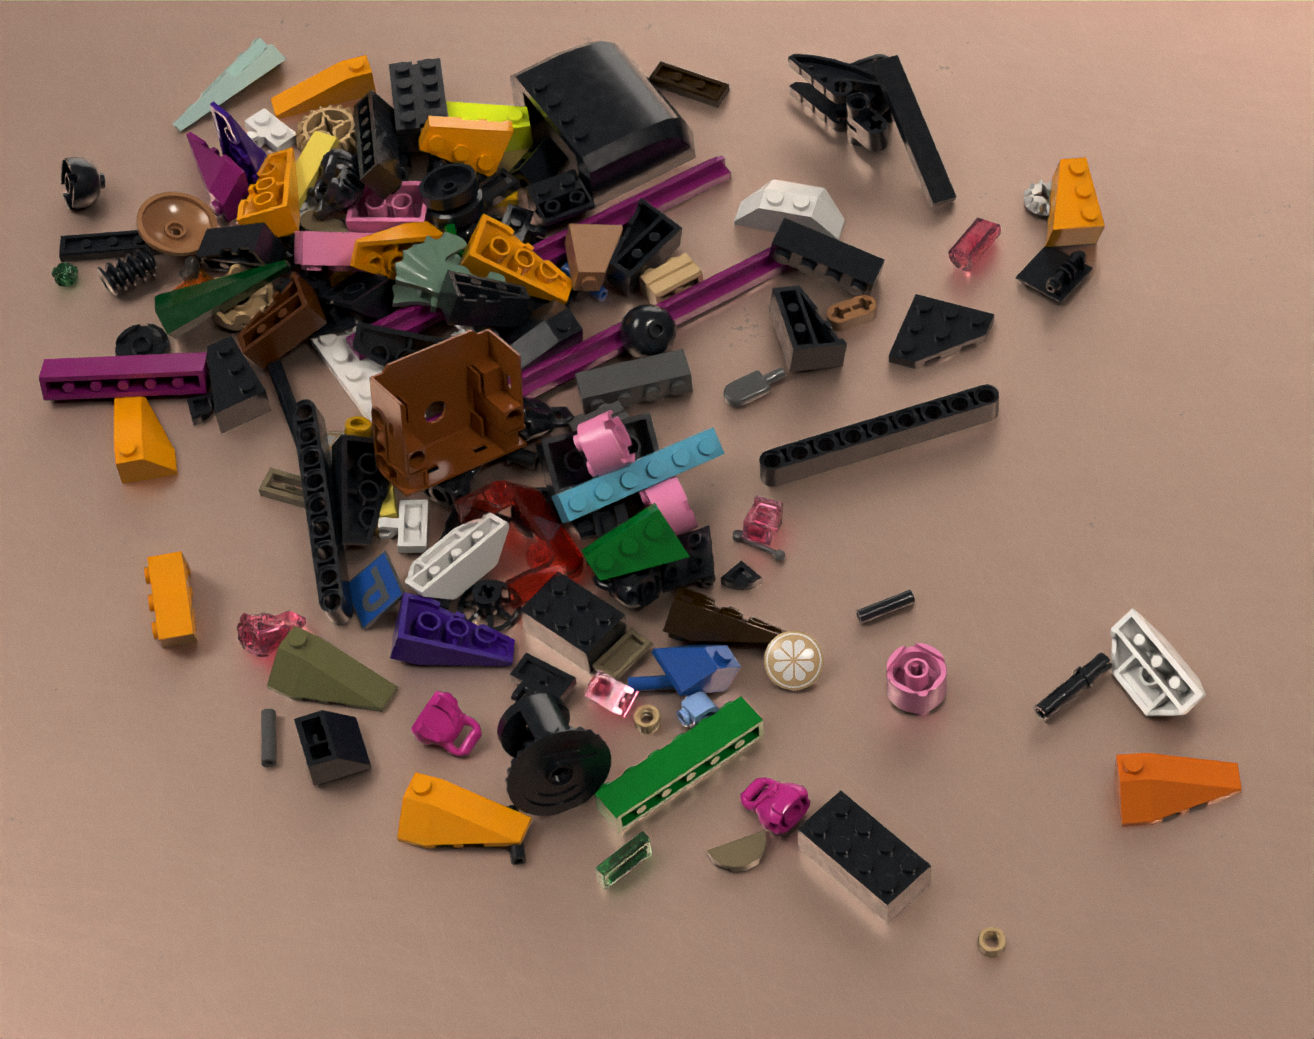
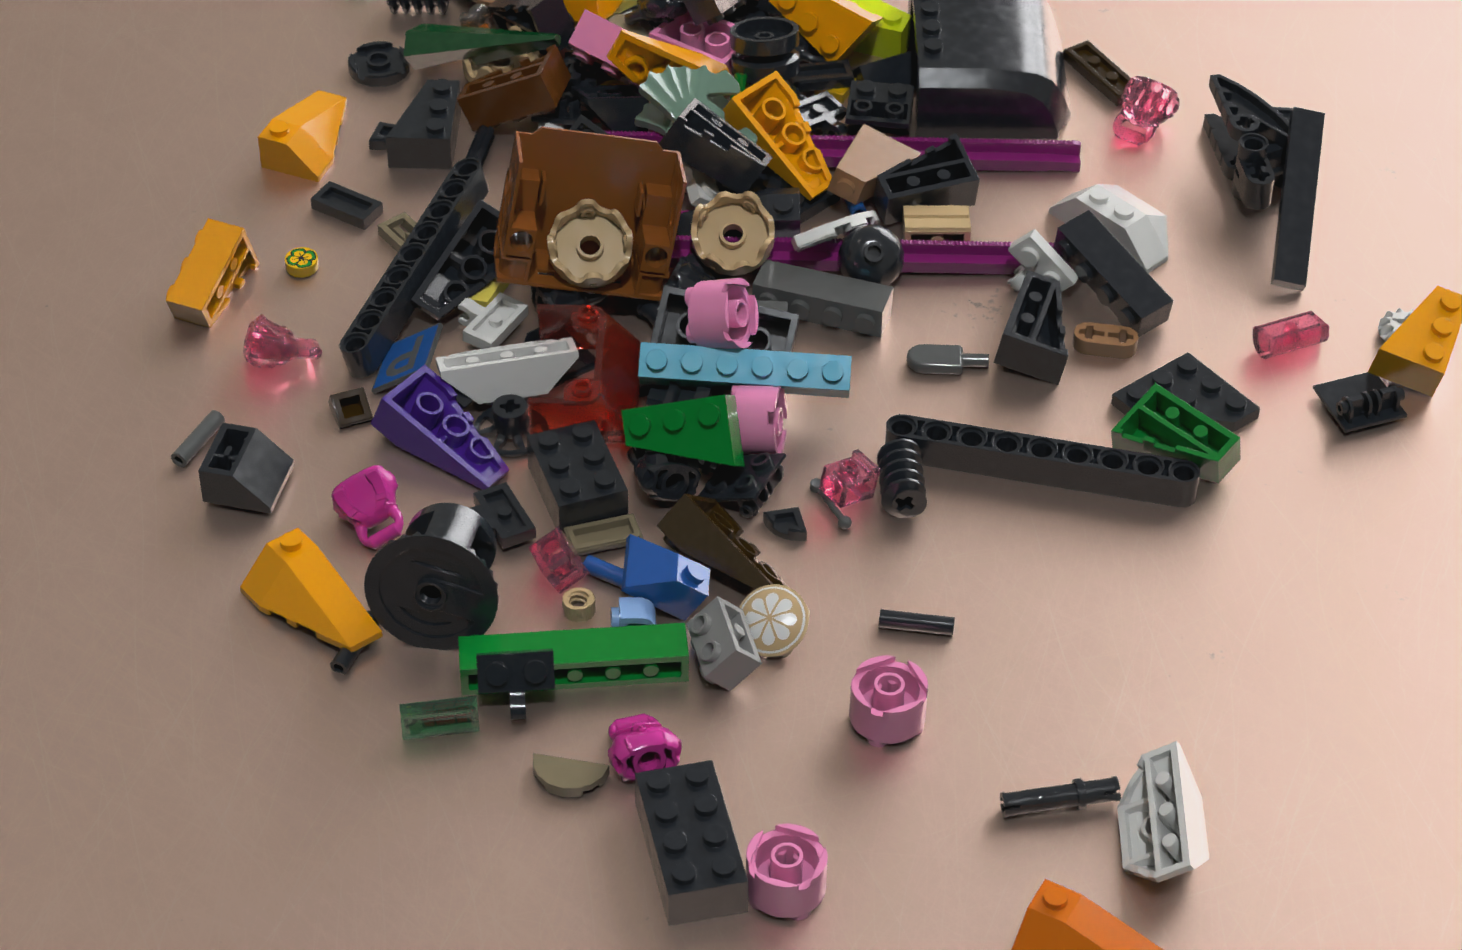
camera: 25 degrees right, 10 degrees down
magenta brick [39,352,210,400] -> none
olive wedge [267,625,398,712] -> none
none -> yellow tile [285,247,319,278]
none -> black tile [310,181,383,230]
none -> dark brown slope [328,387,373,429]
none -> black plate [476,649,555,720]
none -> tan plate [547,198,633,288]
none -> light grey brick [686,596,762,691]
none -> tan plate [691,191,775,276]
none -> bright pink brick [746,824,828,921]
none -> white tile [791,210,880,252]
none -> black piece [877,438,927,518]
none -> white plate [1007,229,1078,292]
none -> green wedge [1111,383,1241,484]
none -> clear pink piece [1113,76,1180,146]

